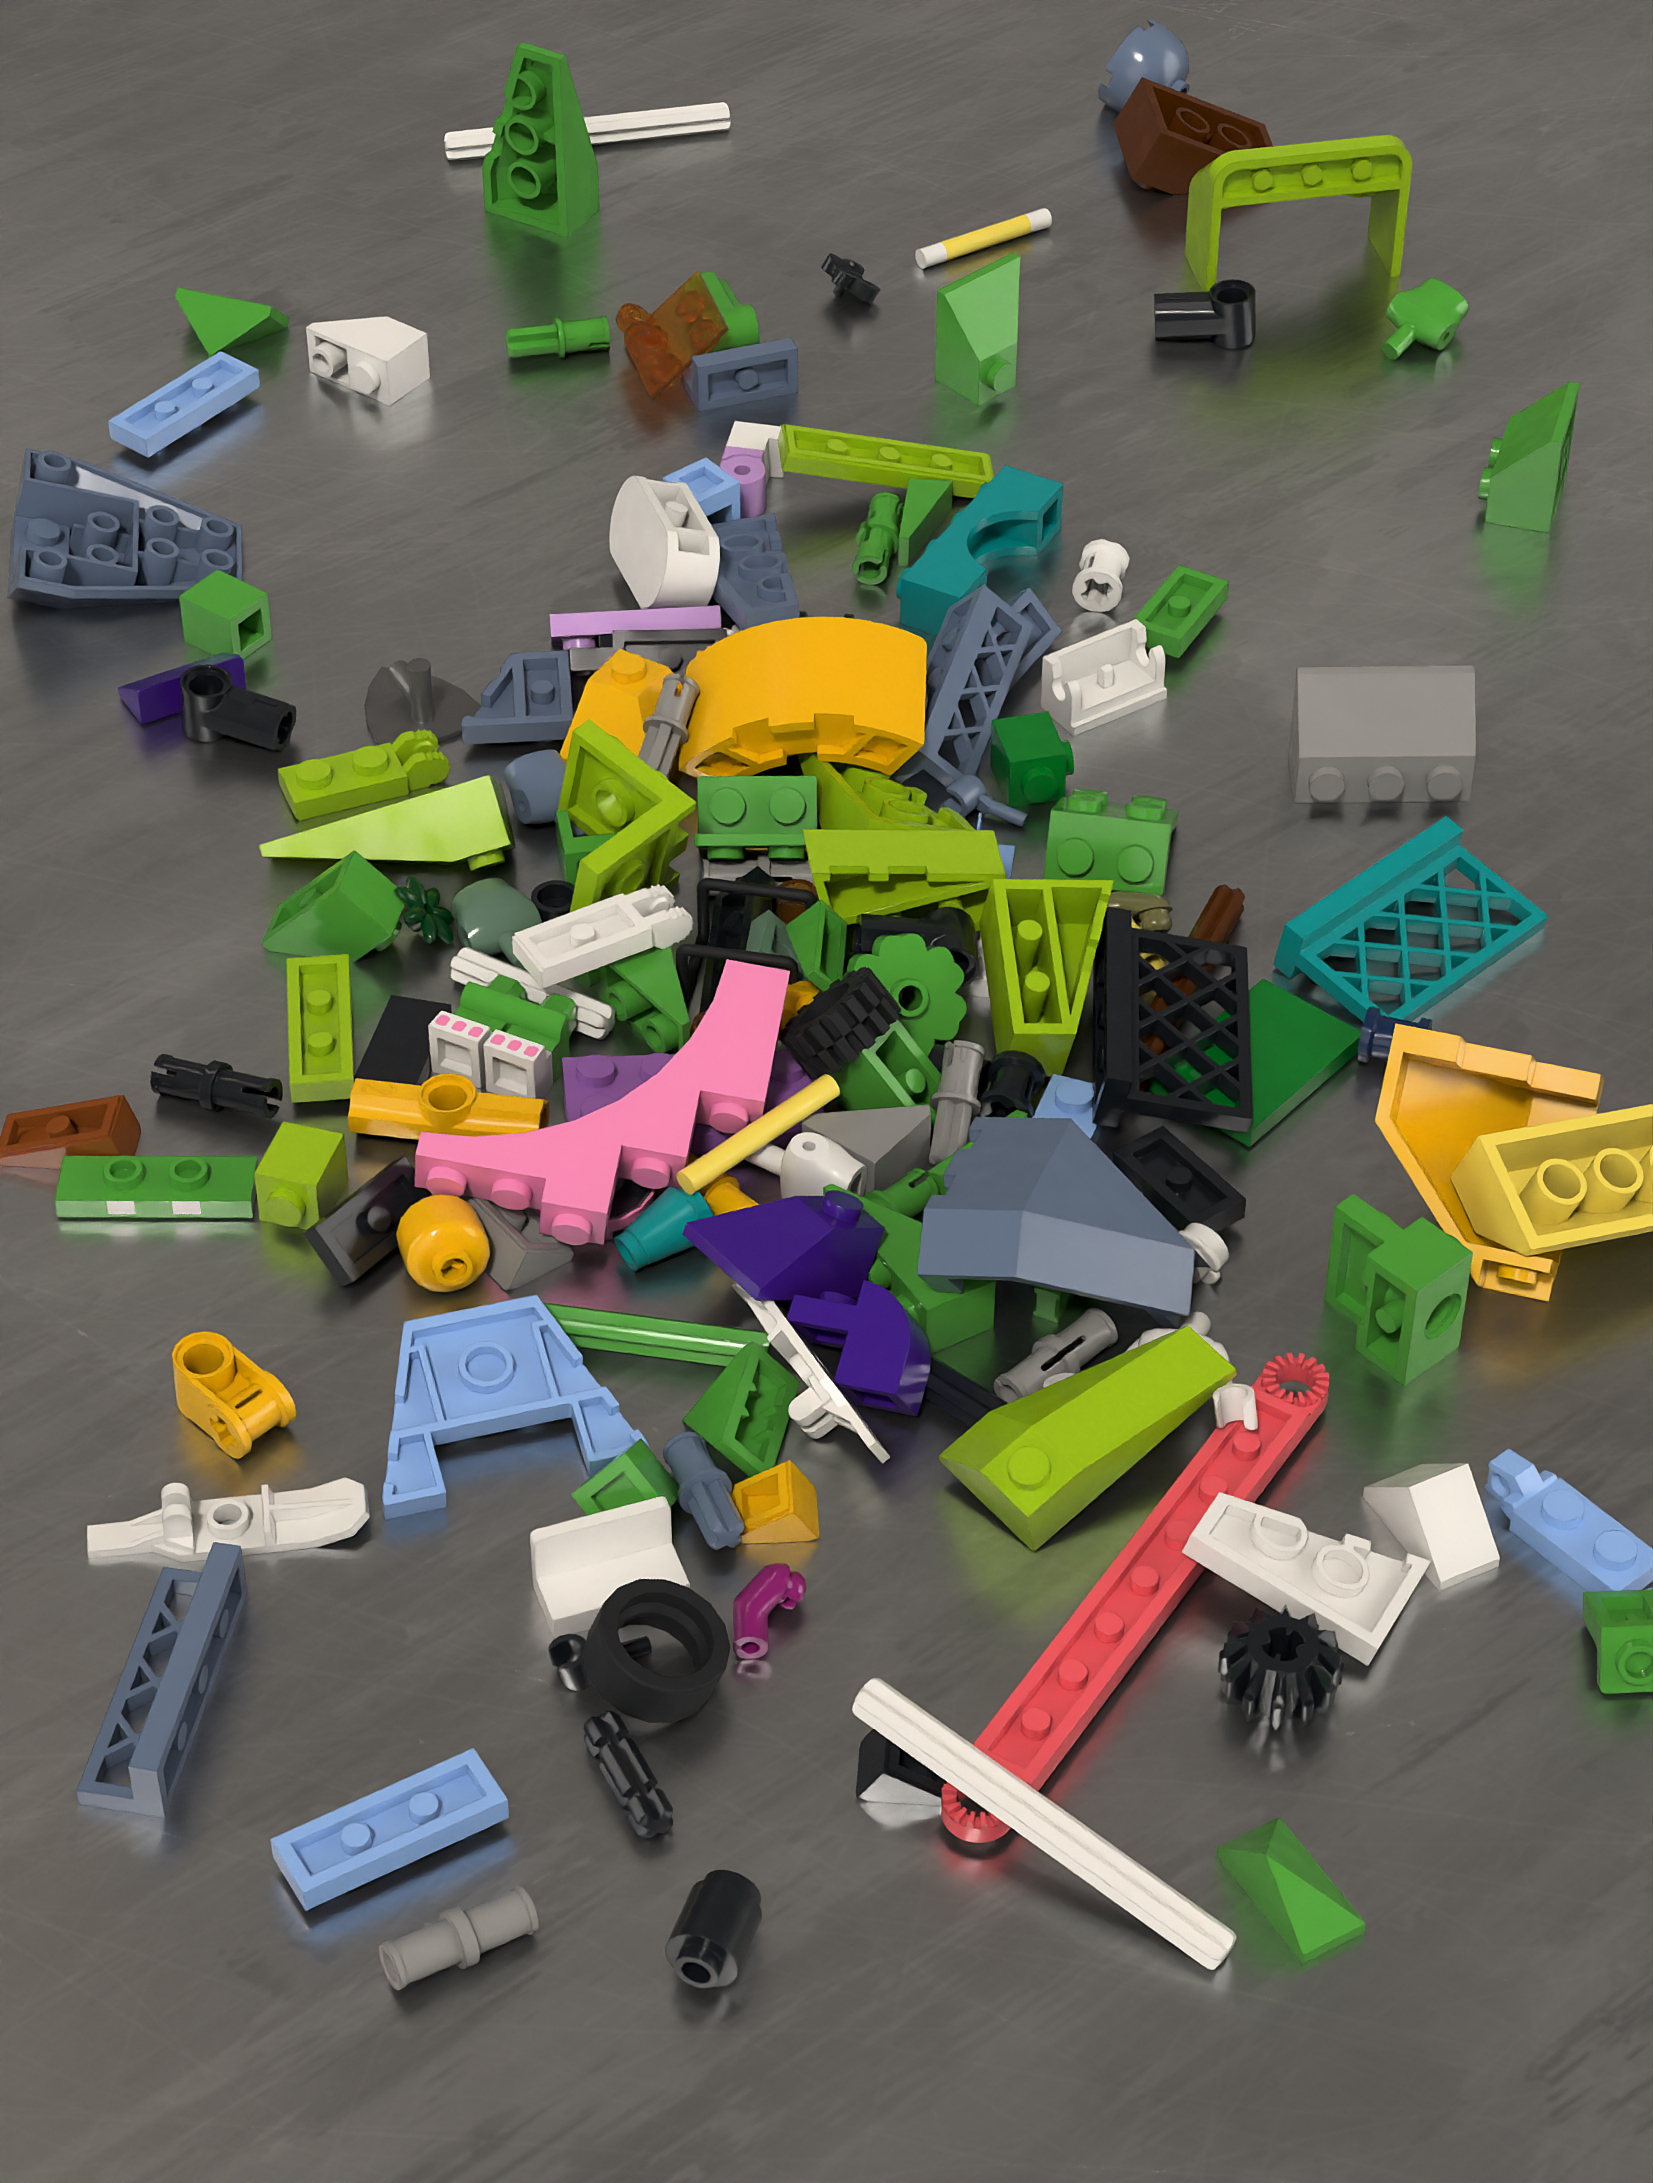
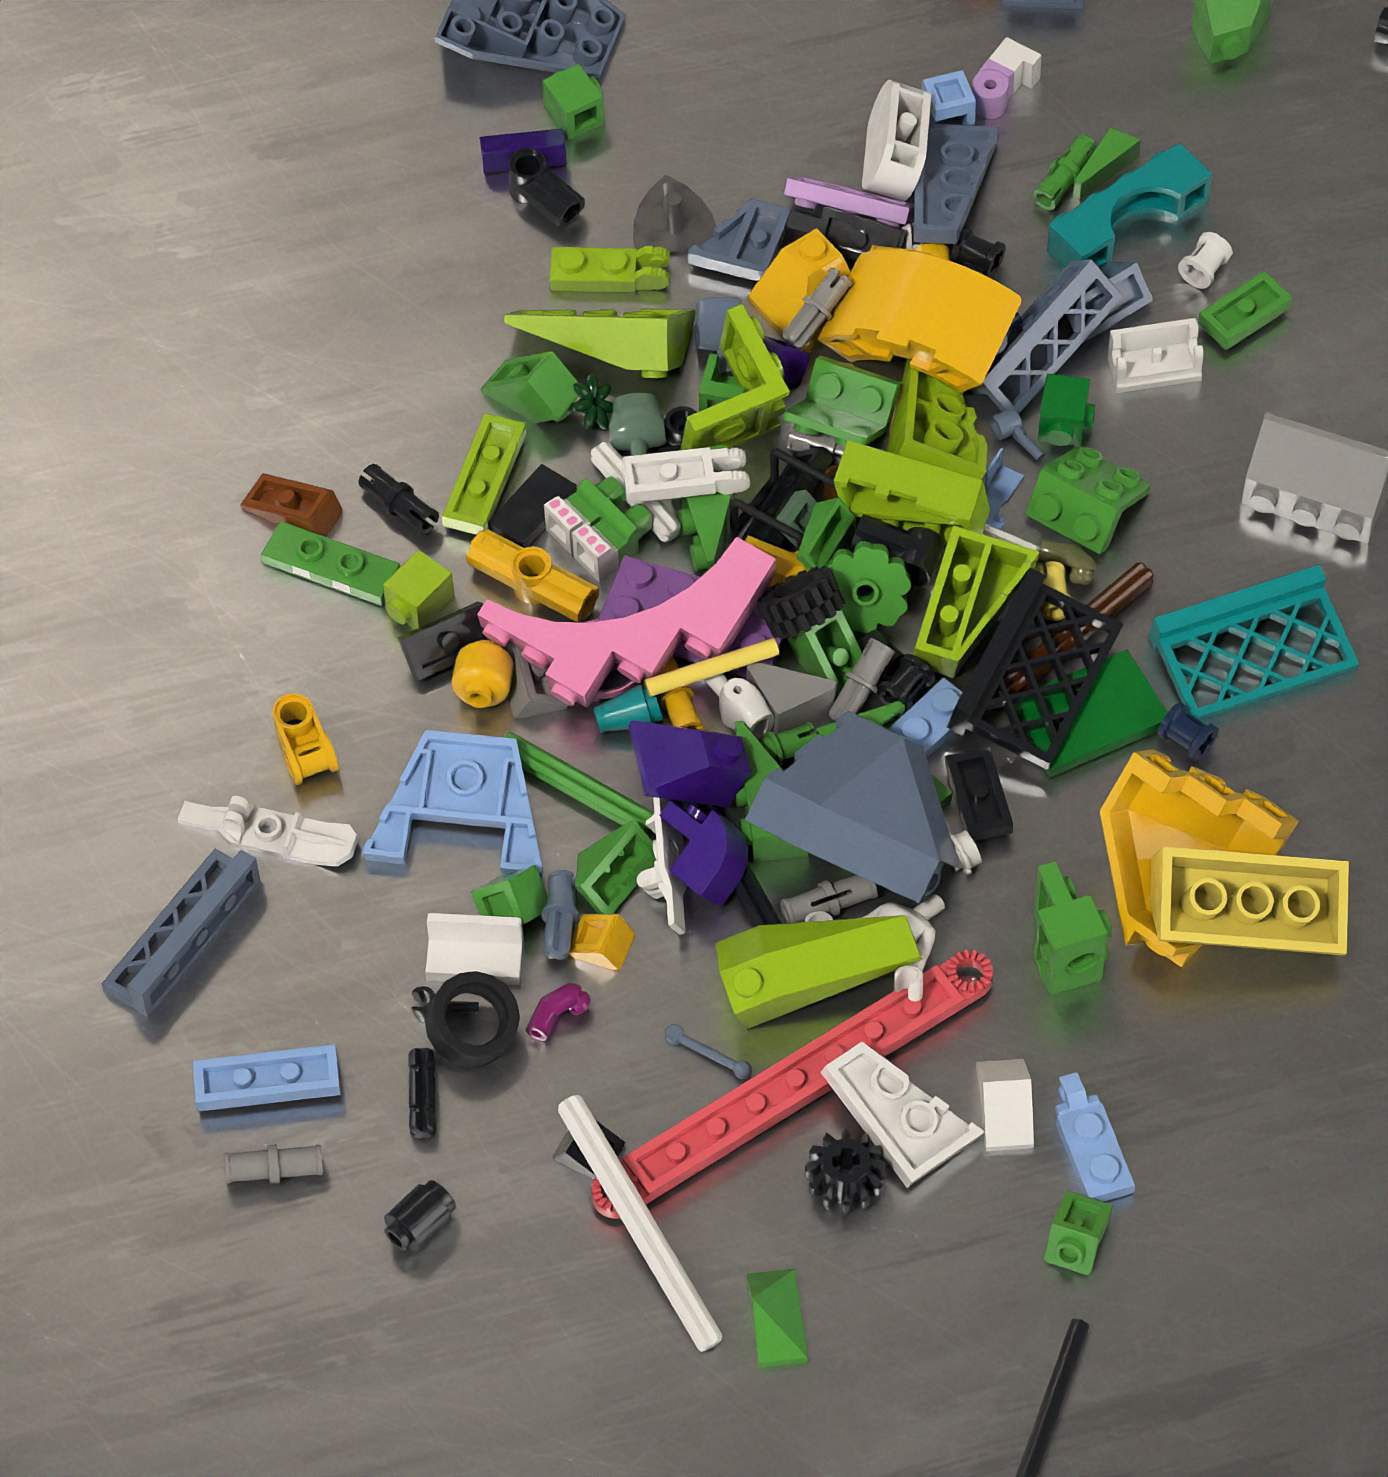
camera: 25 degrees right, 15 degrees up
lime tile [777,424,994,498] -> none
none -> sand blue hinge [665,1024,752,1079]

